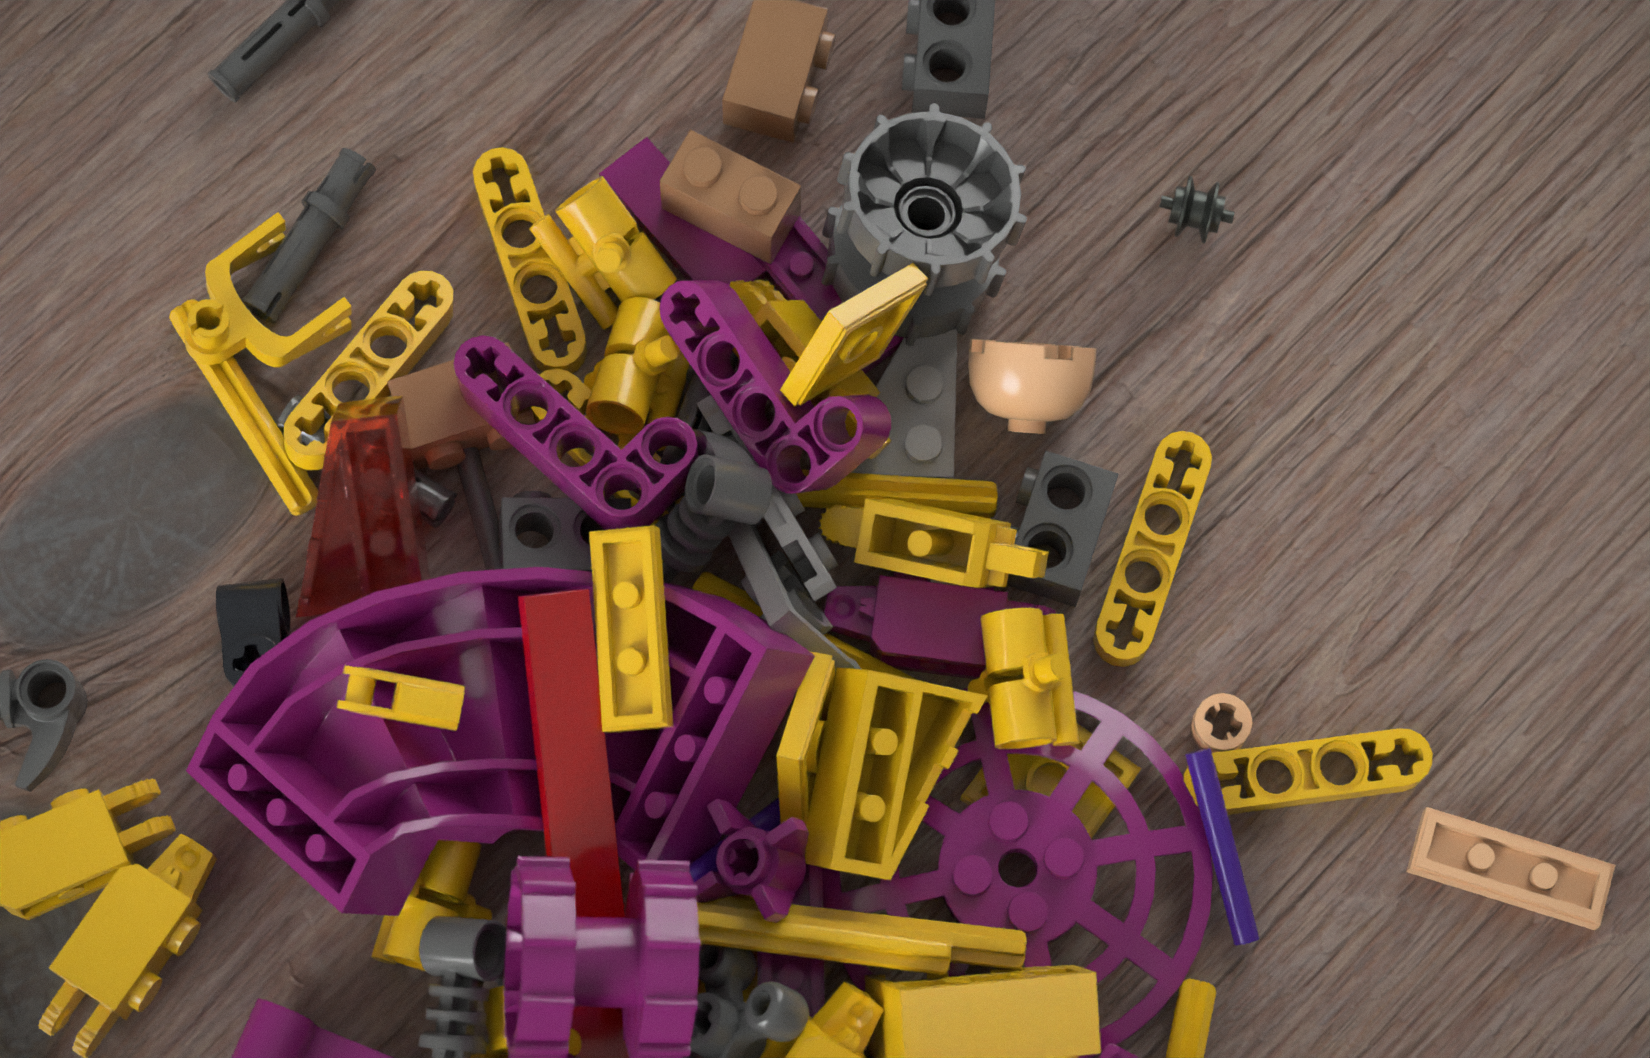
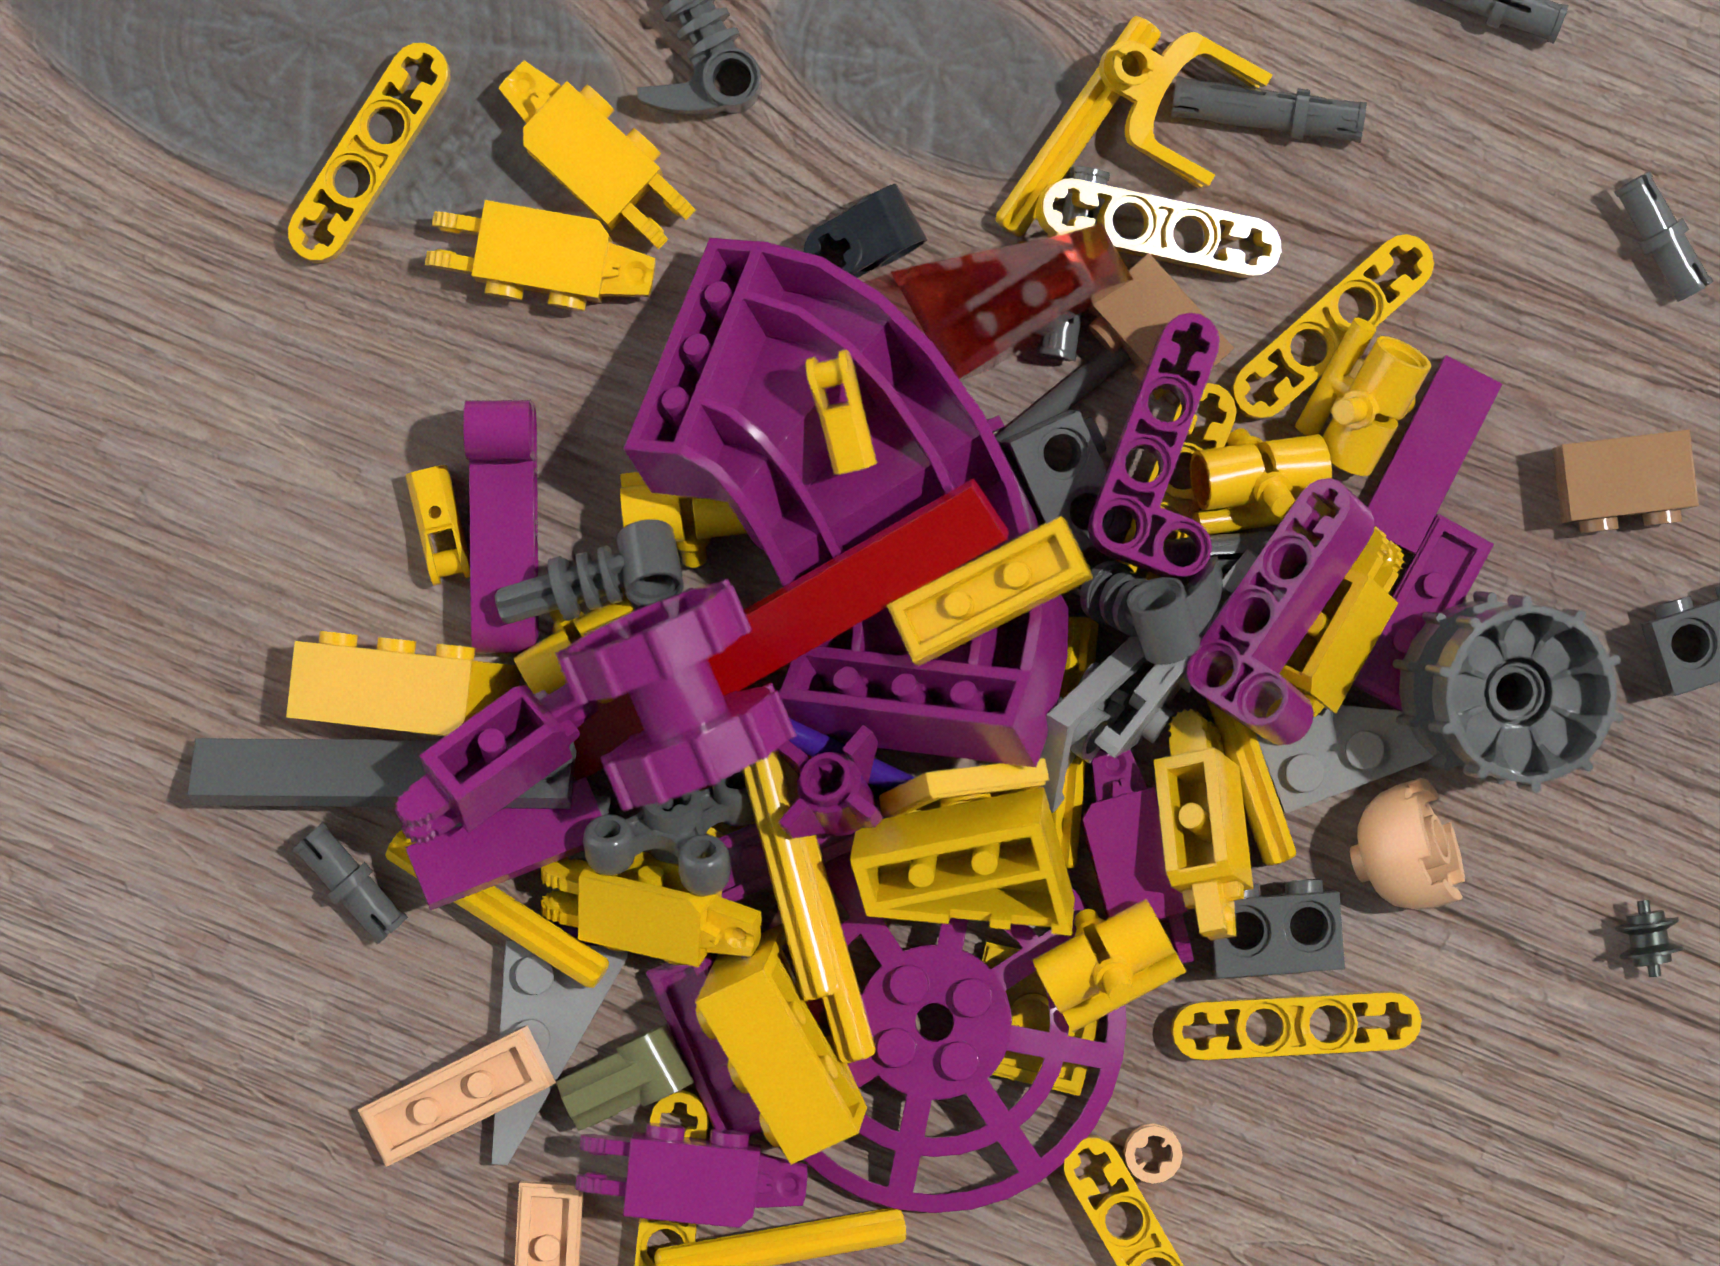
camera: 70 degrees right, 15 degrees up
medium nougat brick [660,129,801,264] -> none
yellow tile [780,263,928,406] -> none
dark purple bar [1185,748,1260,945] -> none

